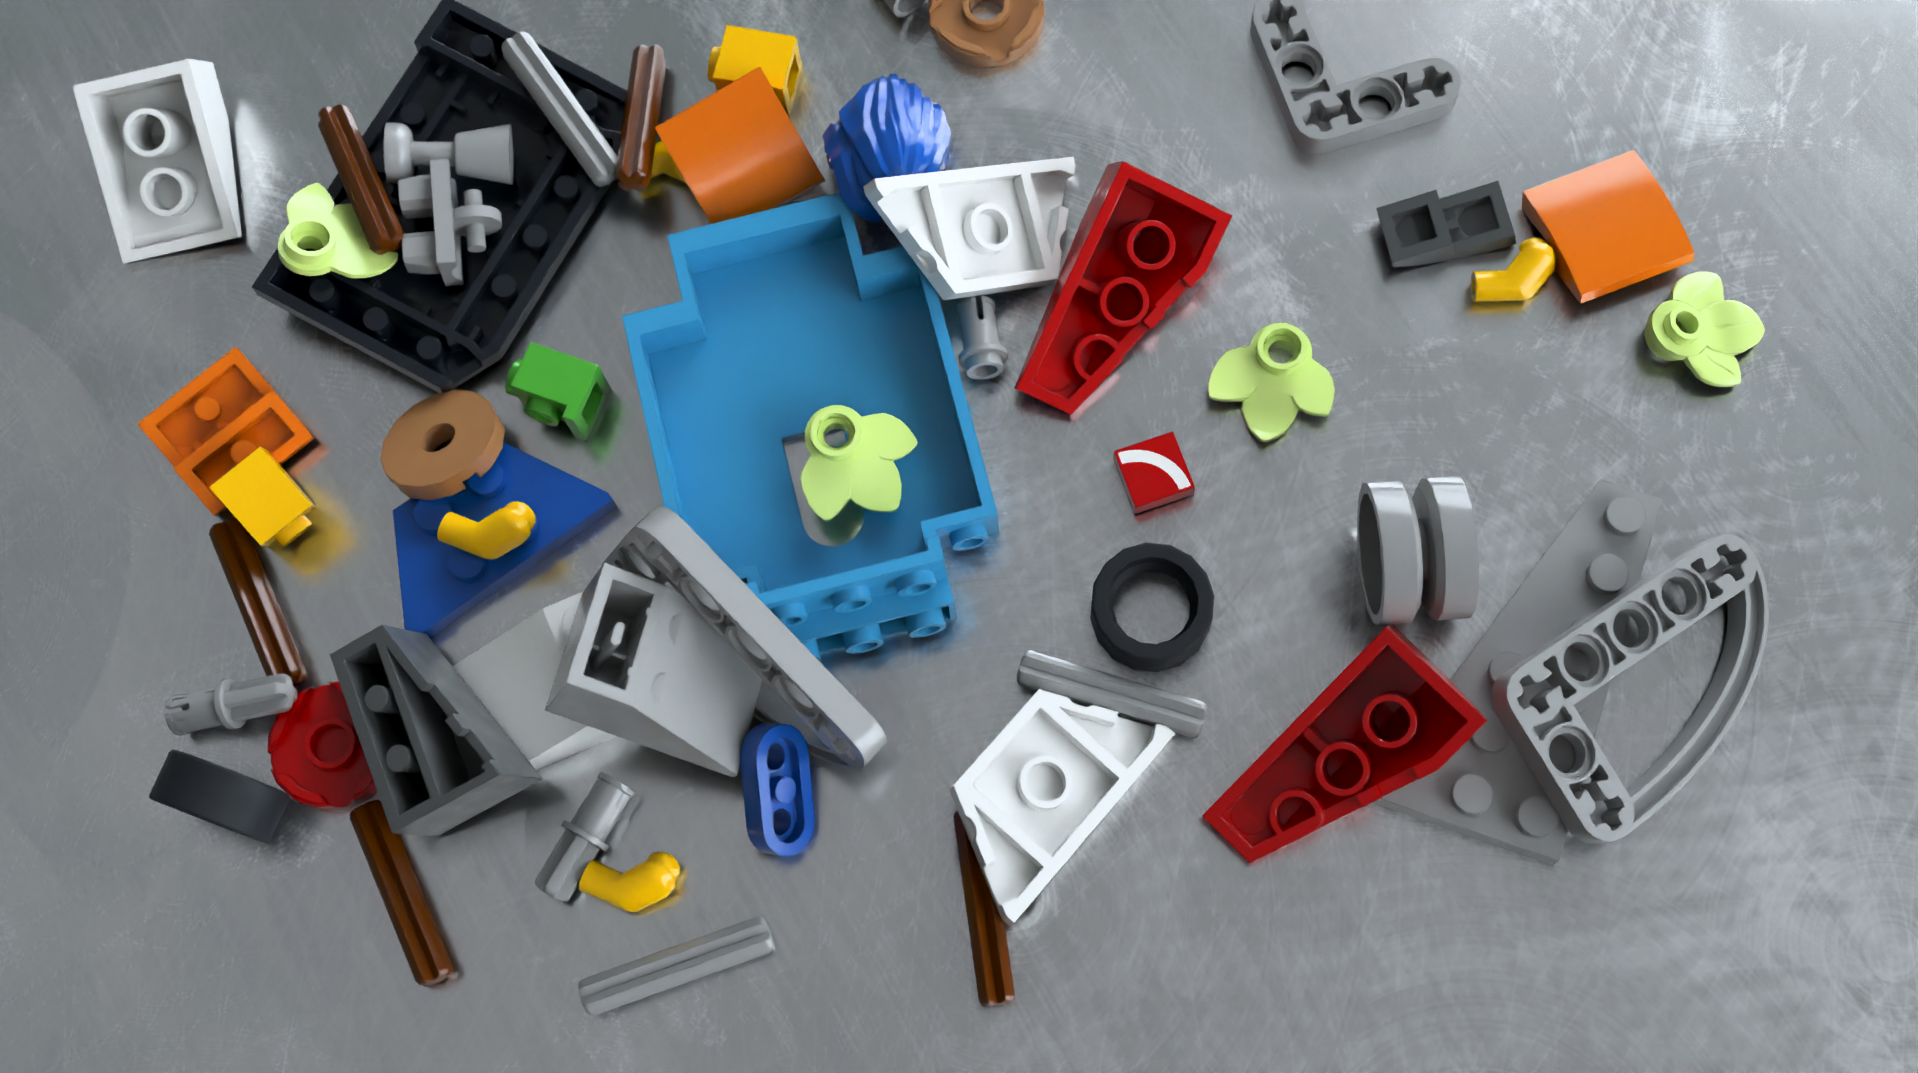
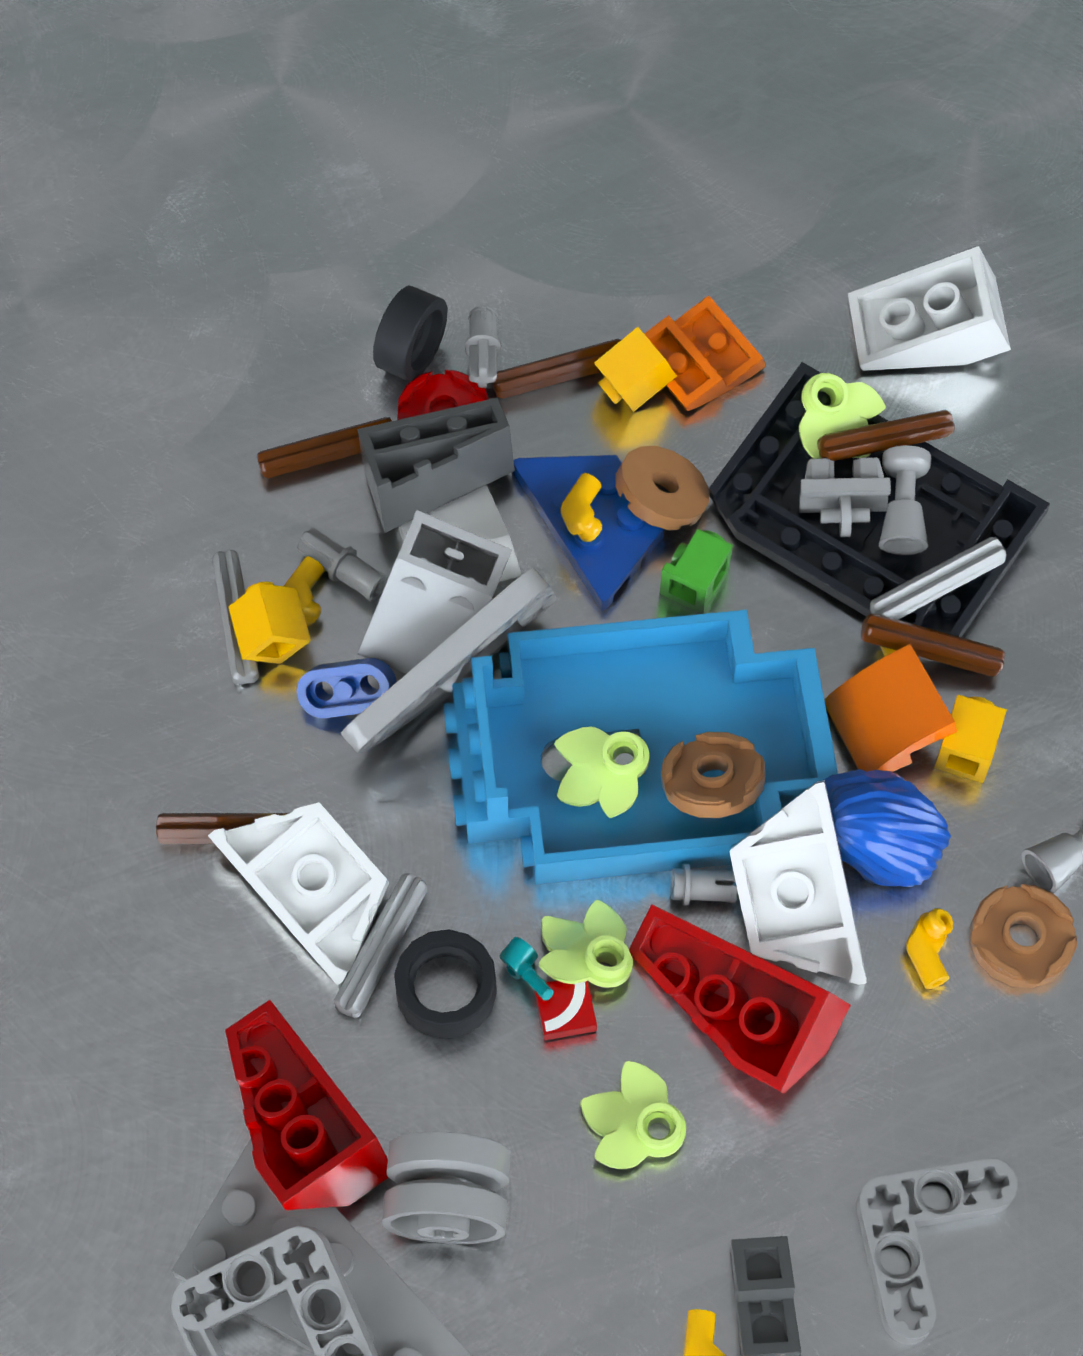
camera: 90 degrees right, 10 degrees down
none -> yellow brick [228,581,311,664]
none -> teal hand [499,937,554,1000]
none -> yellowish green plate [538,900,633,988]
none -> medium nougat tile [661,732,766,818]
none -> yellow arm [906,908,954,989]

